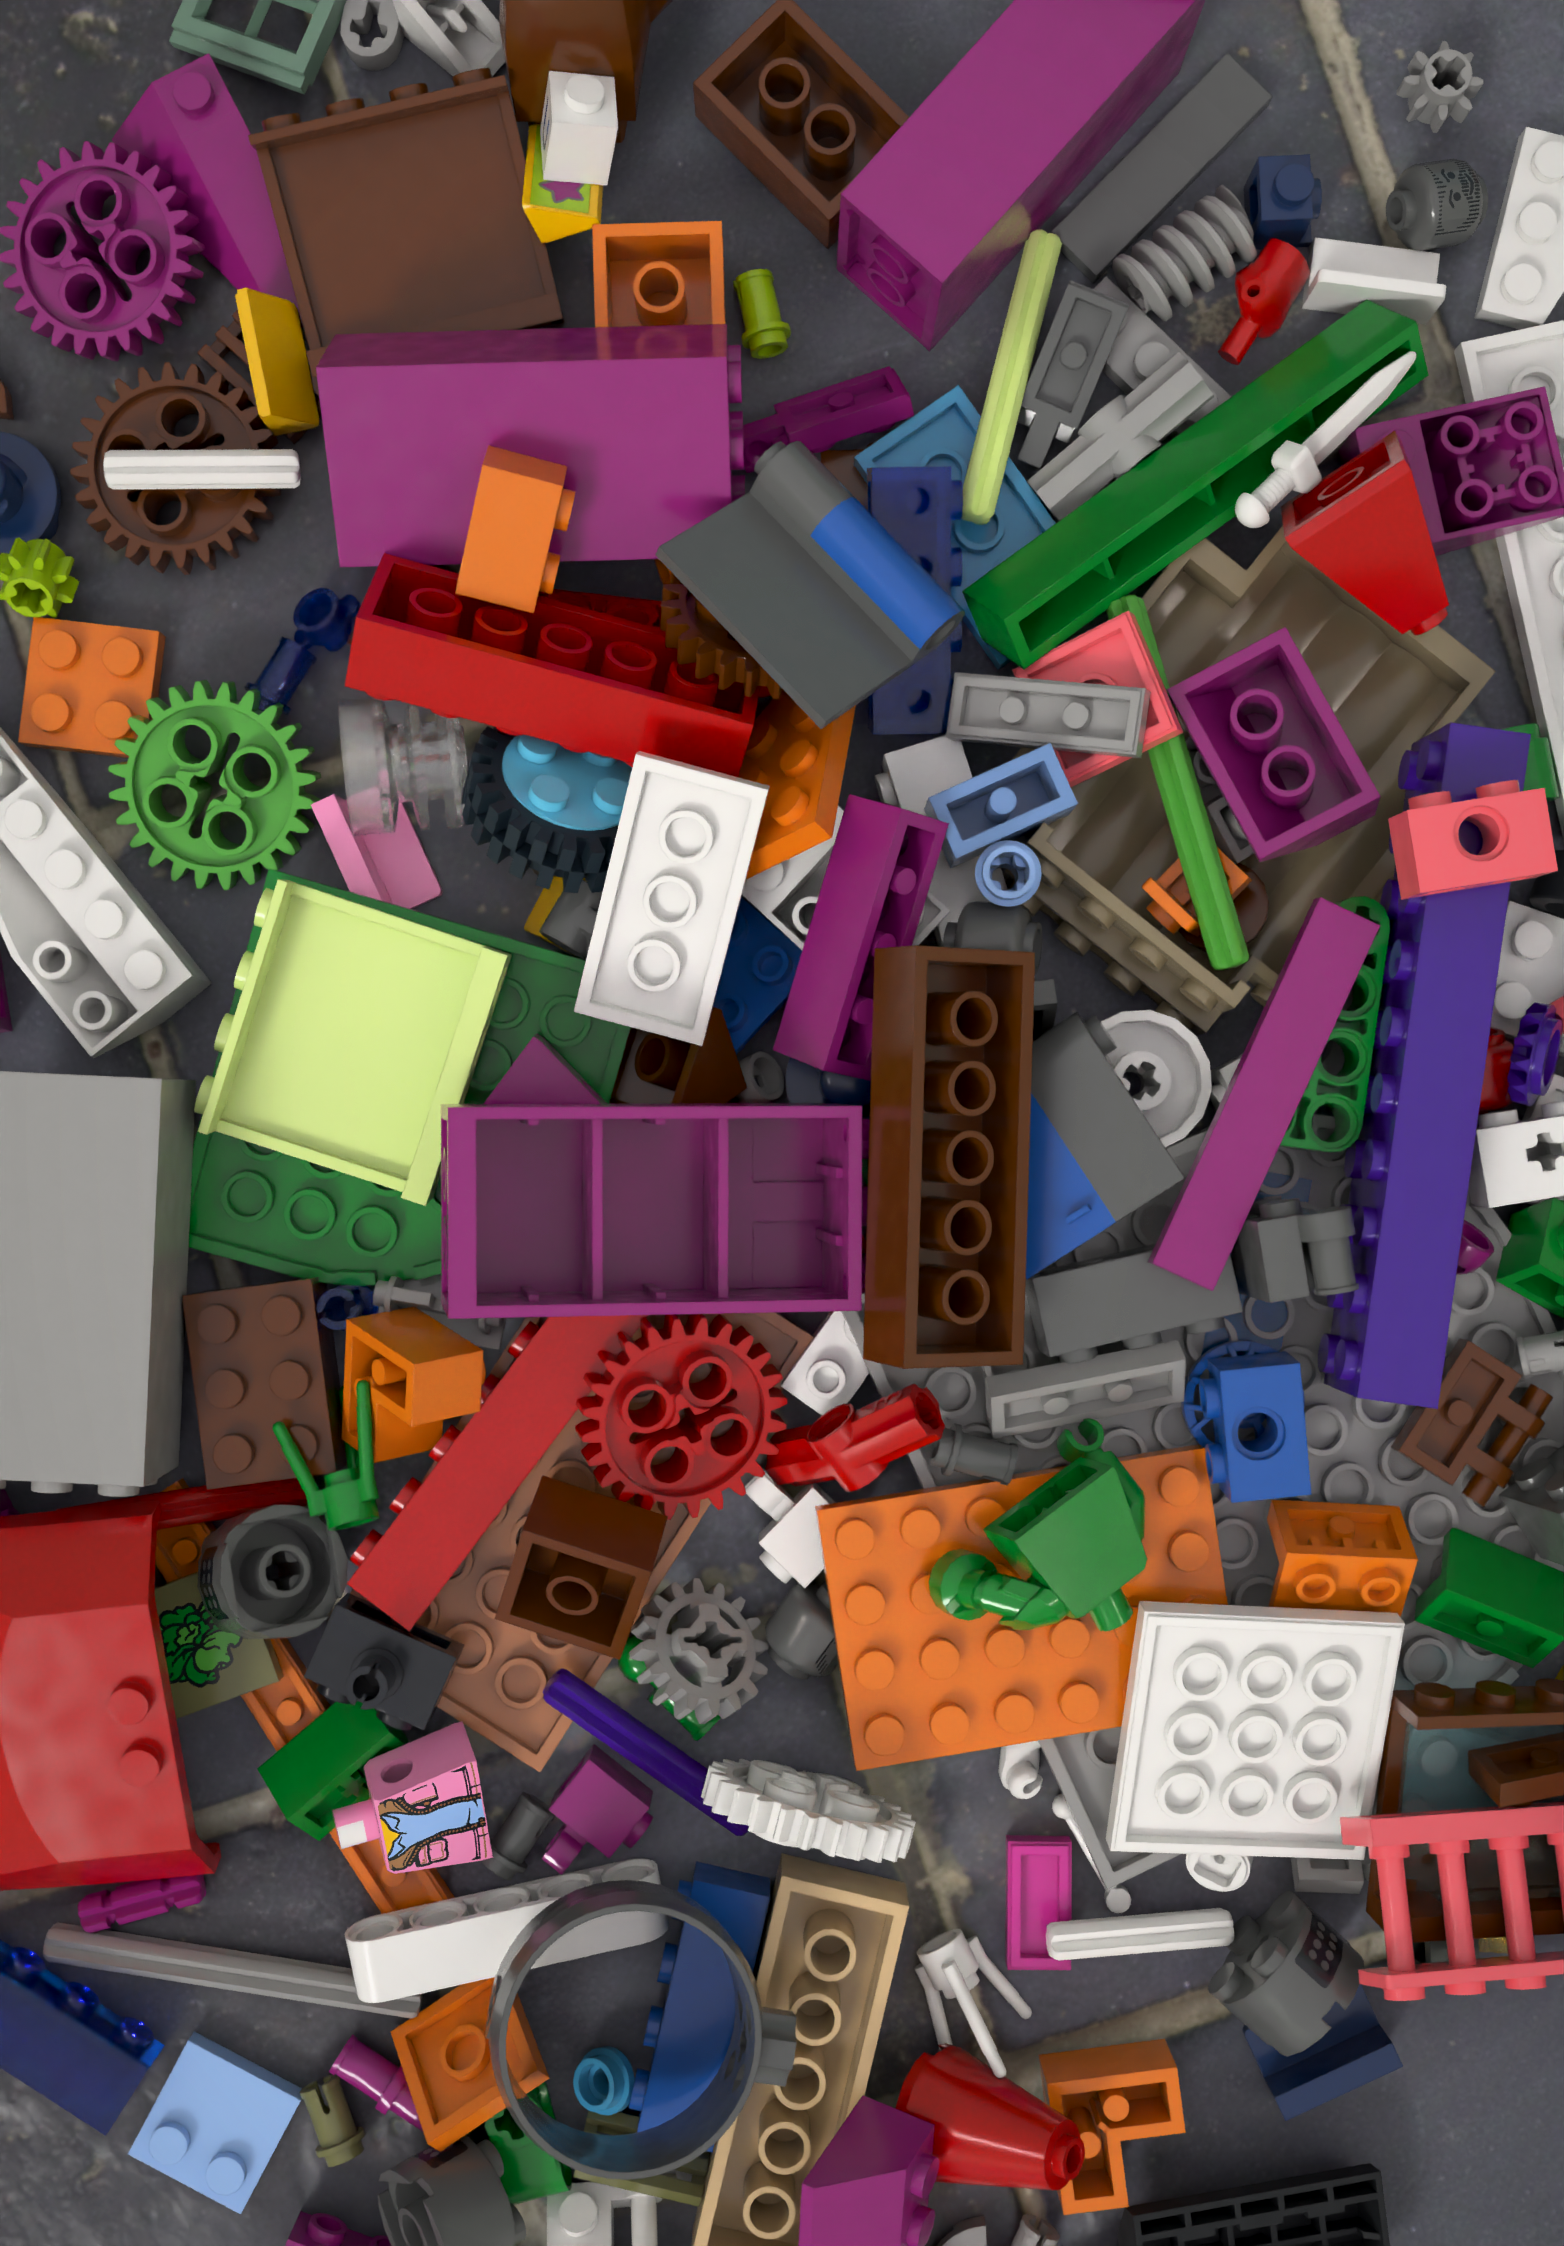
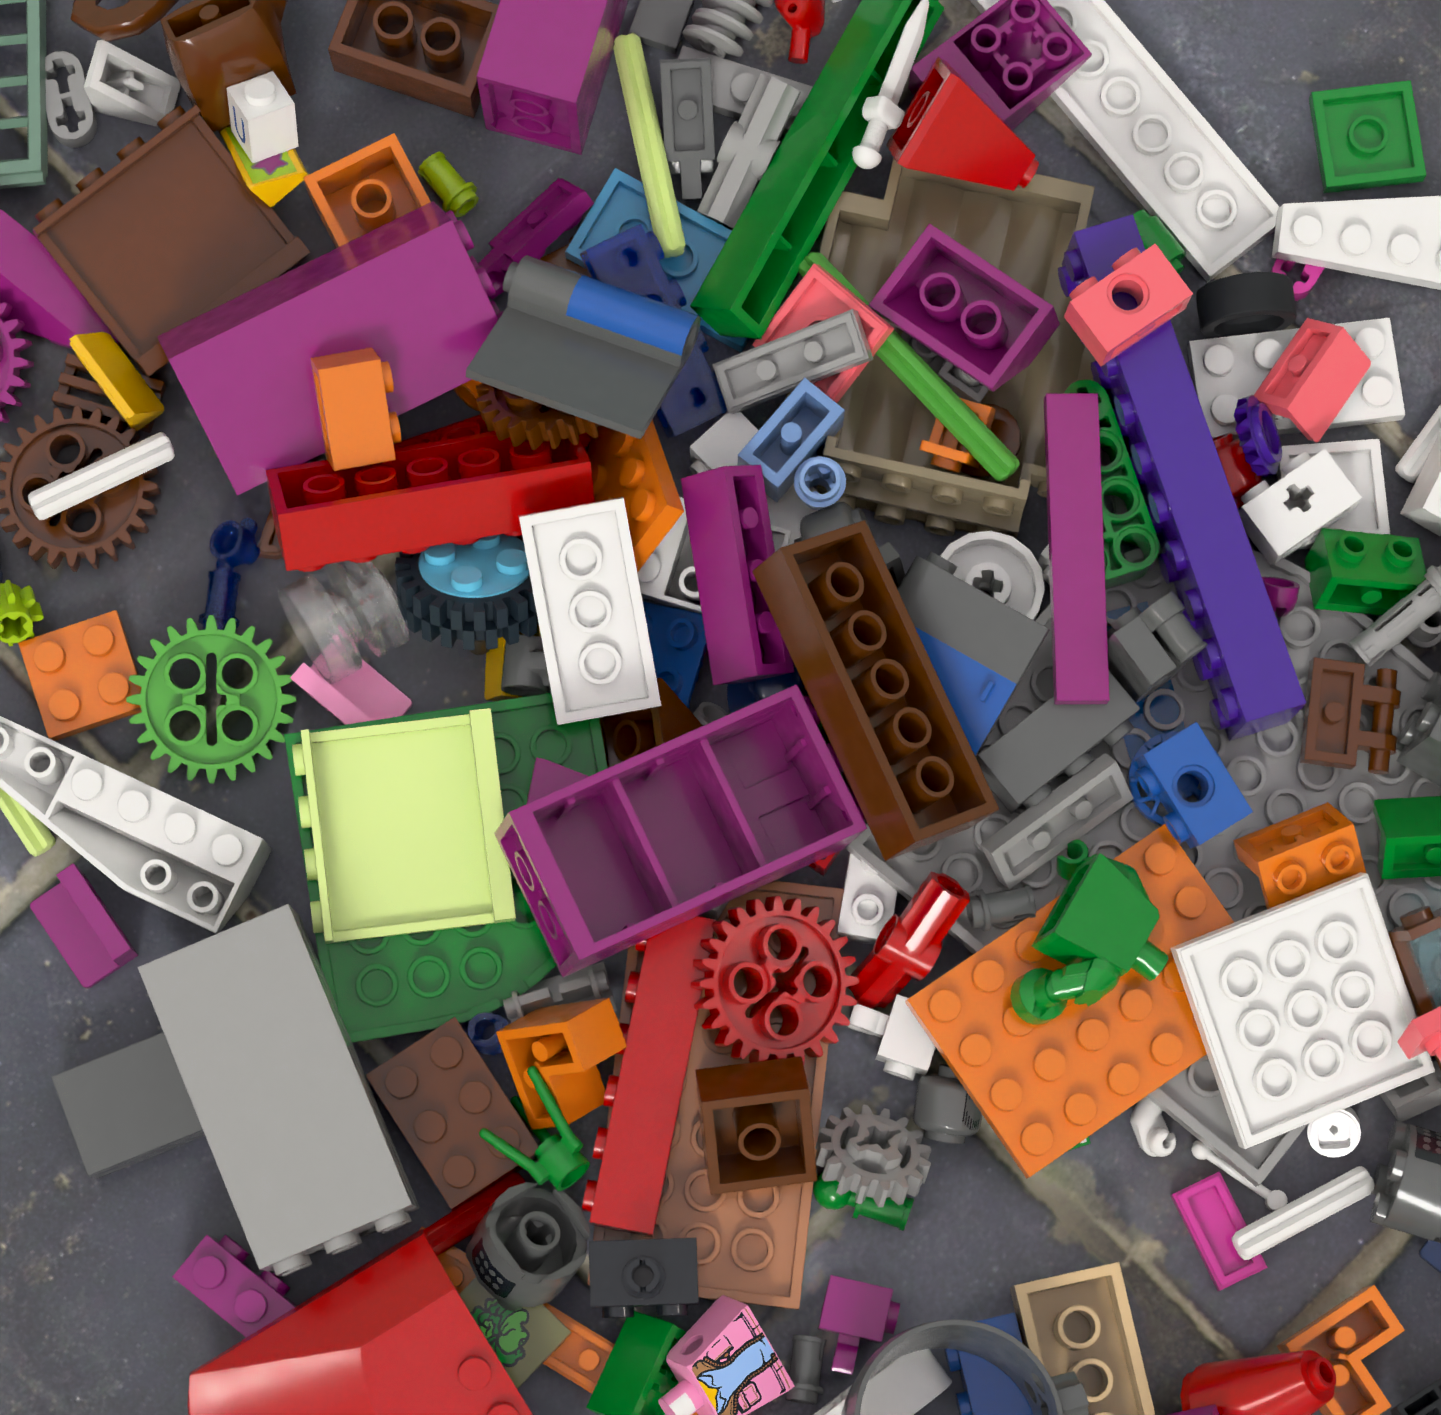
camera: 25 degrees left, 10 degrees down
dark purple axle [542,1668,749,1836] -> none
white gear [701,1759,916,1863] -> none
white plant [914,1929,1032,2078] -> none

